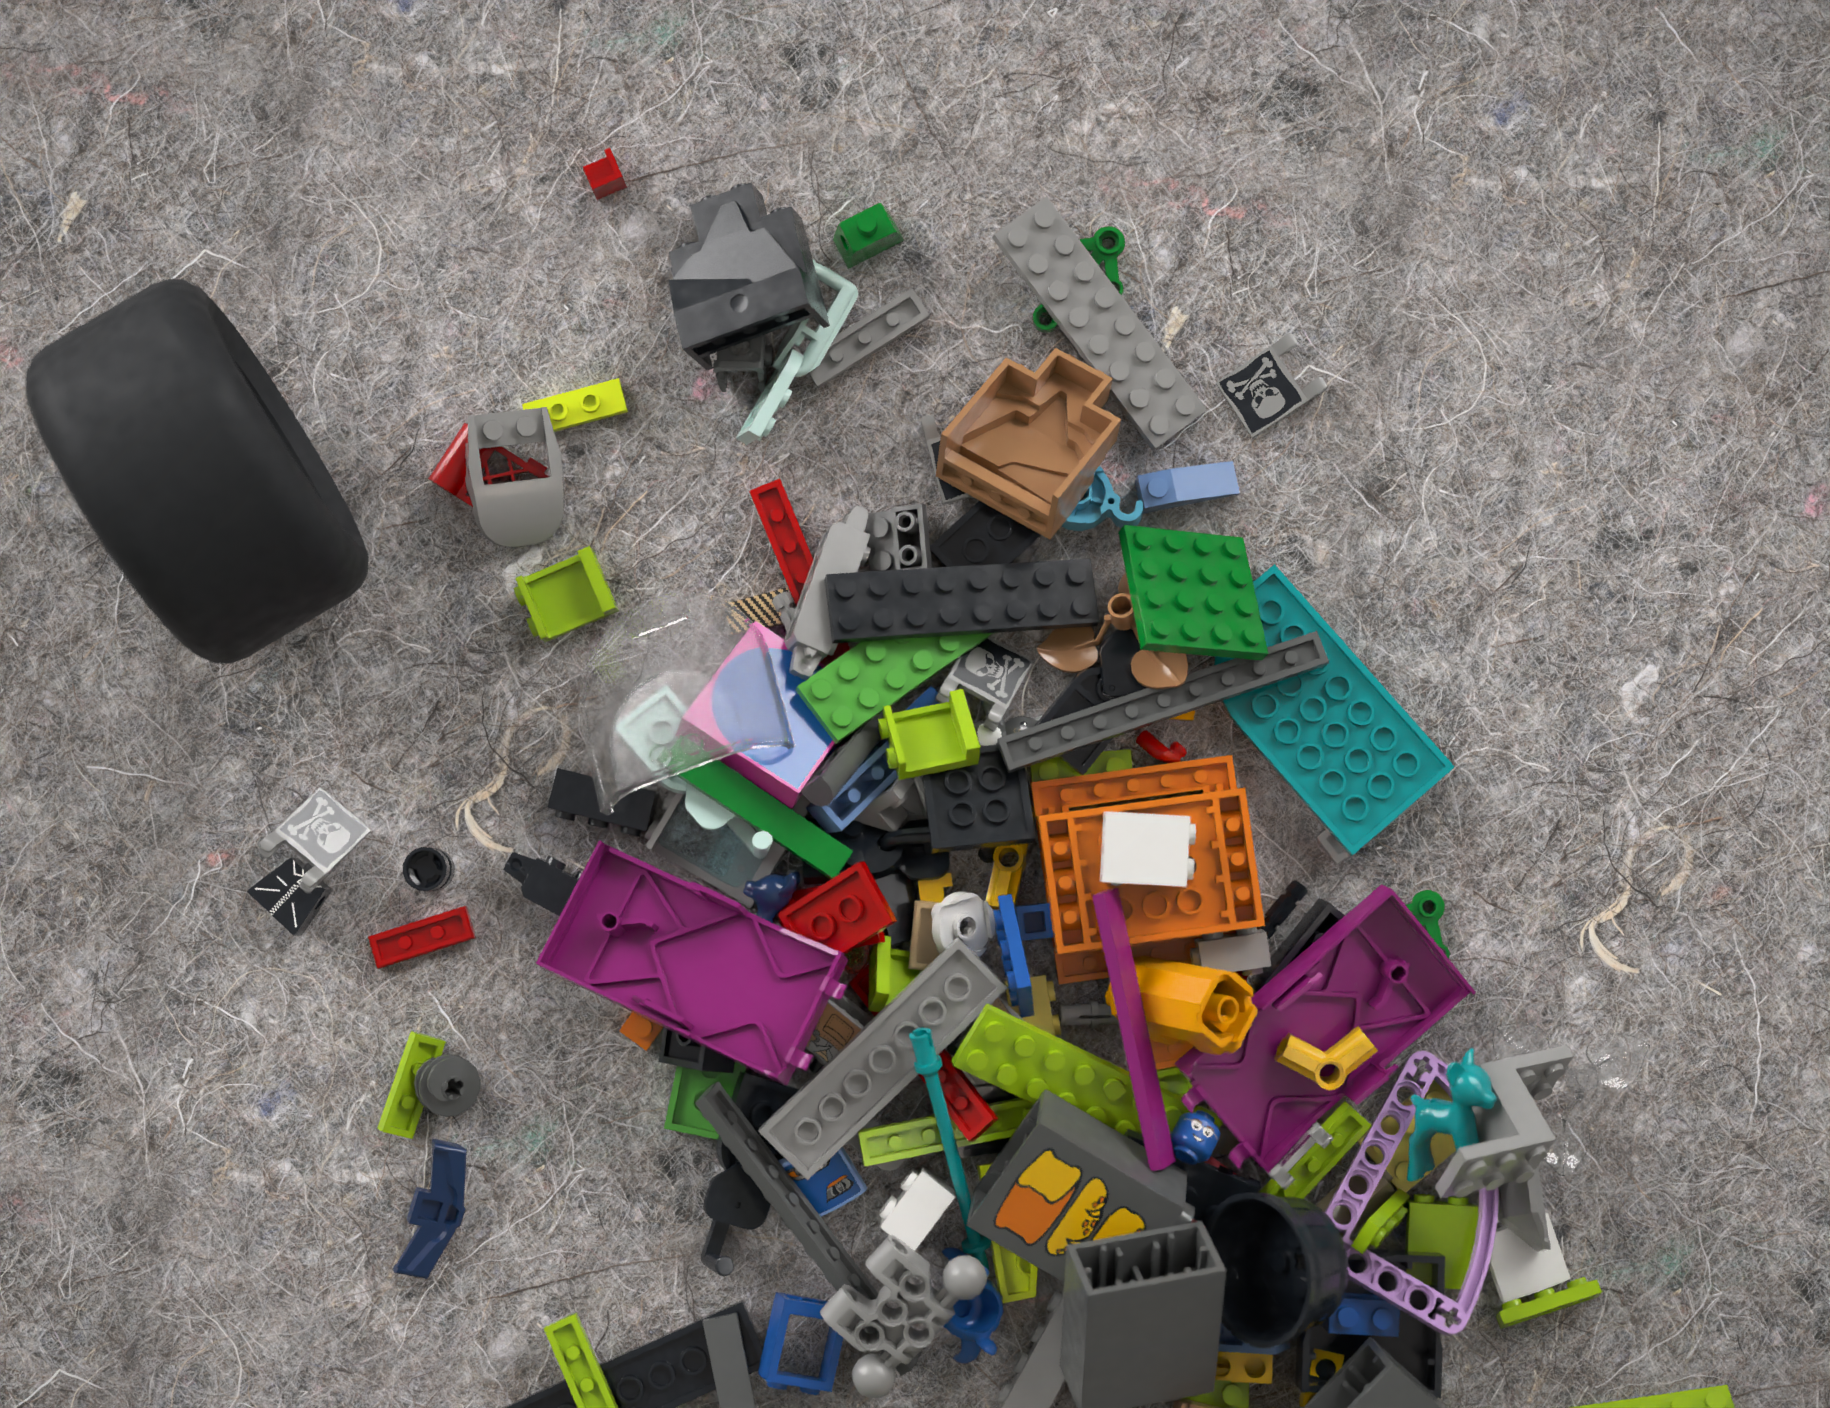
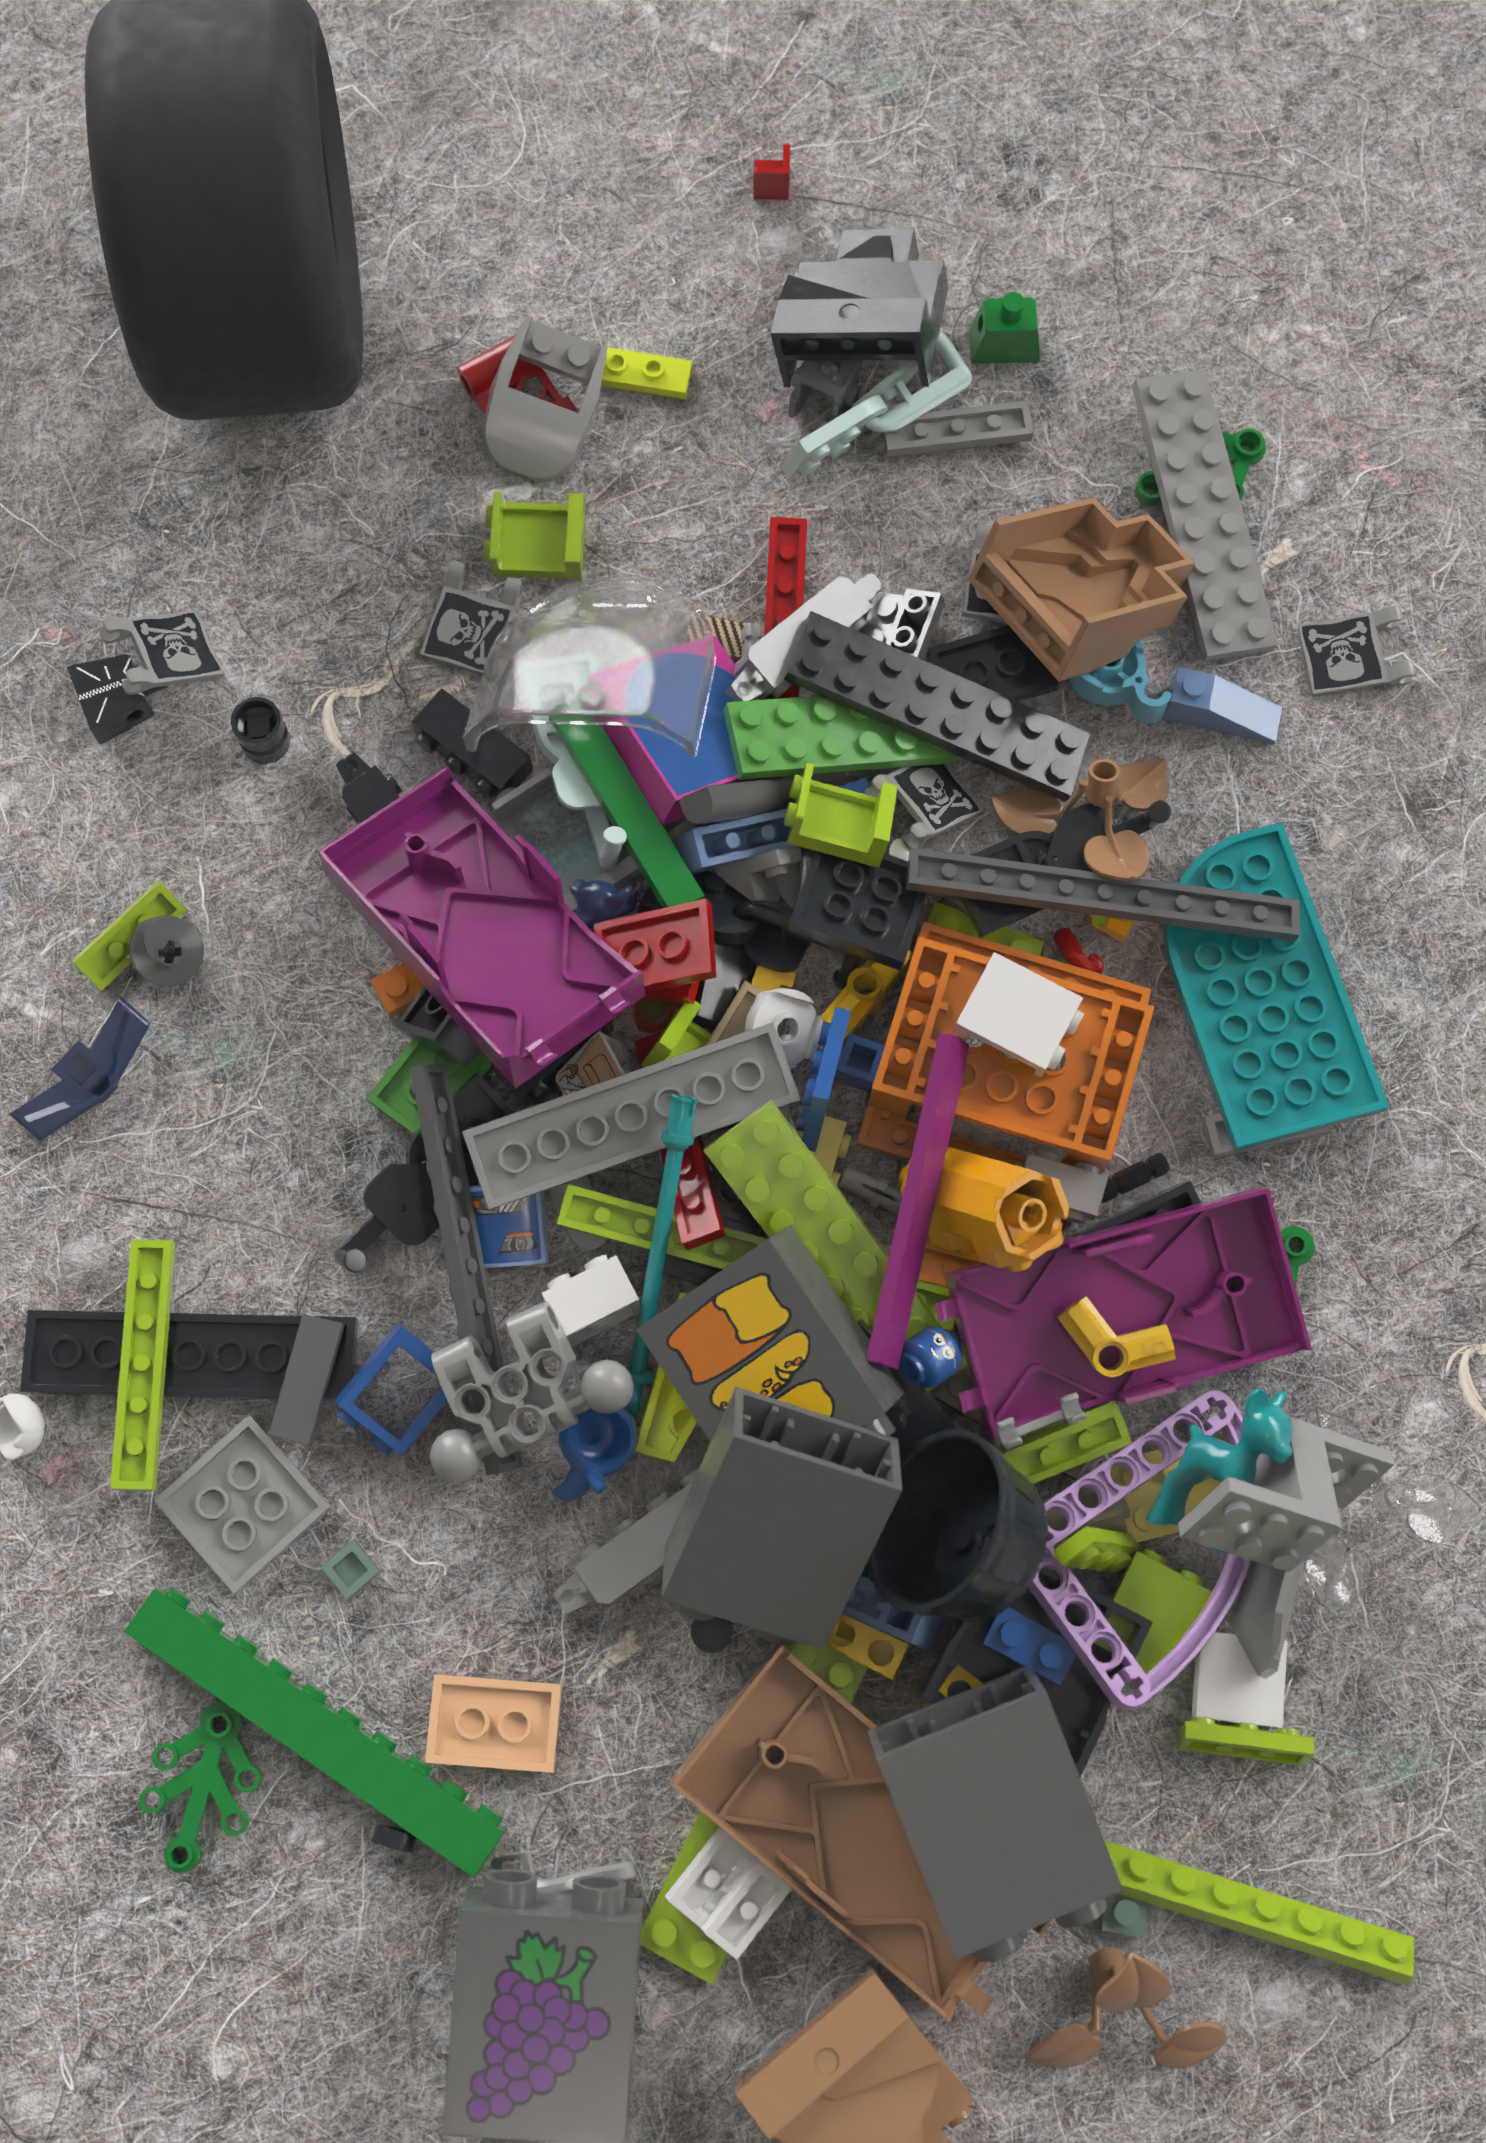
camera: 20 degrees right, 10 degrees down
red tile [368,906,476,969] -> none
green plate [1118,525,1268,660] -> none
none -> flag [420,560,524,678]

